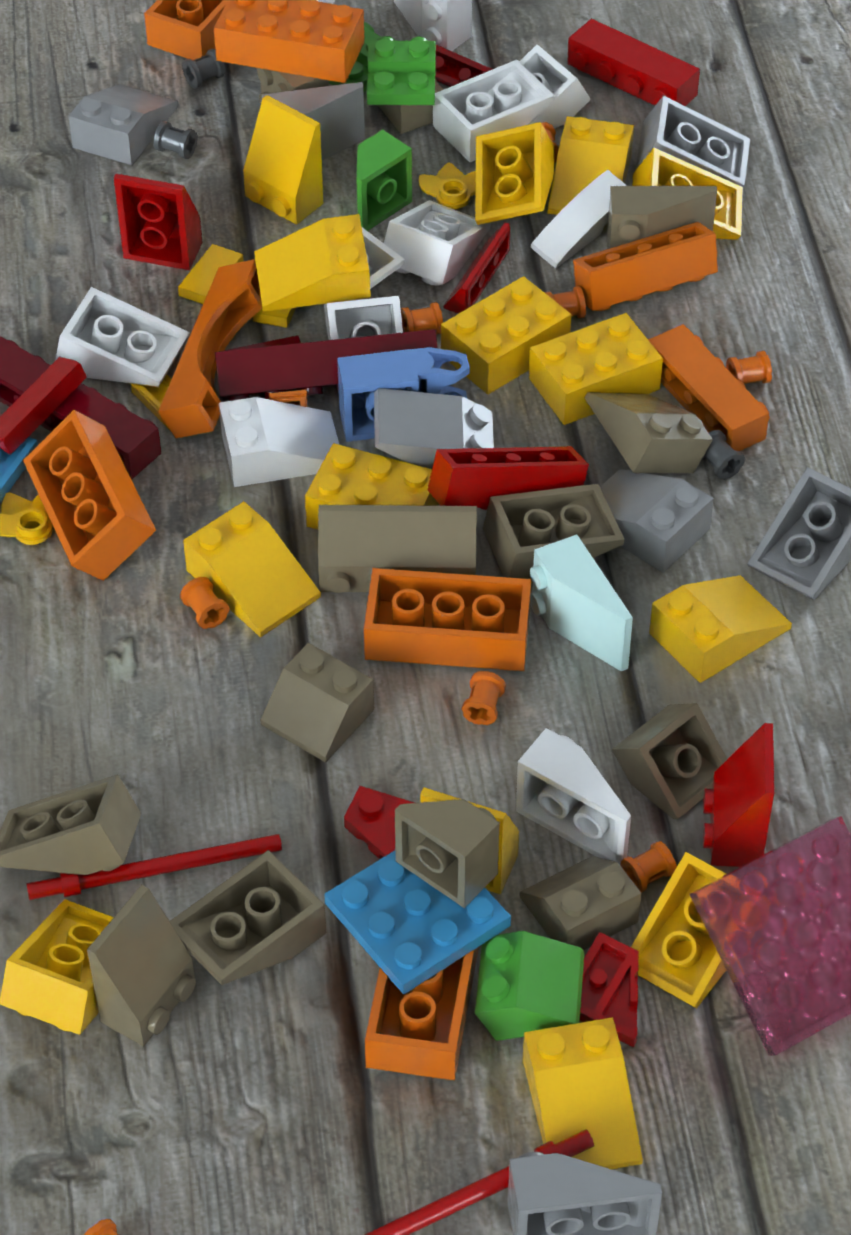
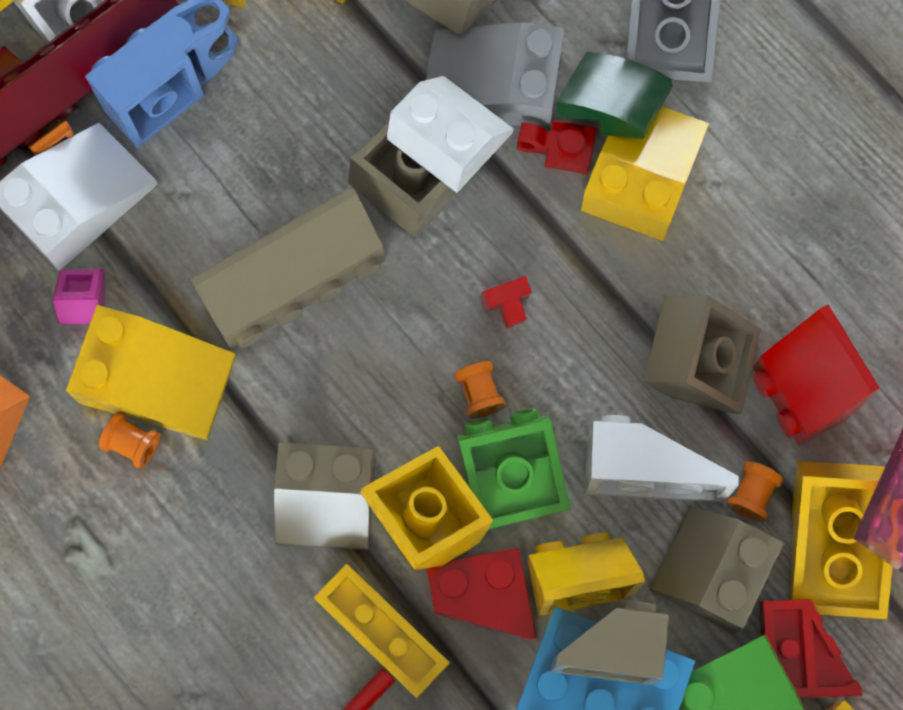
camera: 30 degrees left, 25 degrees up
yellow brick [305,443,439,530] -> none
orange brick [364,568,531,671] -> none
light grey slope [374,388,494,469] -> none
red brick [427,446,589,510] -> none
light aqua slope [530,534,633,671] -> none
none -> dark pink slope [52,269,105,324]
none -> yellow plate [314,563,450,699]
none -> yellow slope [360,445,493,570]
none -> white slope [387,76,514,193]
none -> bright green plate [456,408,571,529]
none -> red tile [479,276,532,329]
none -> red plate [516,120,596,174]
none -> dark green slope [556,52,673,139]

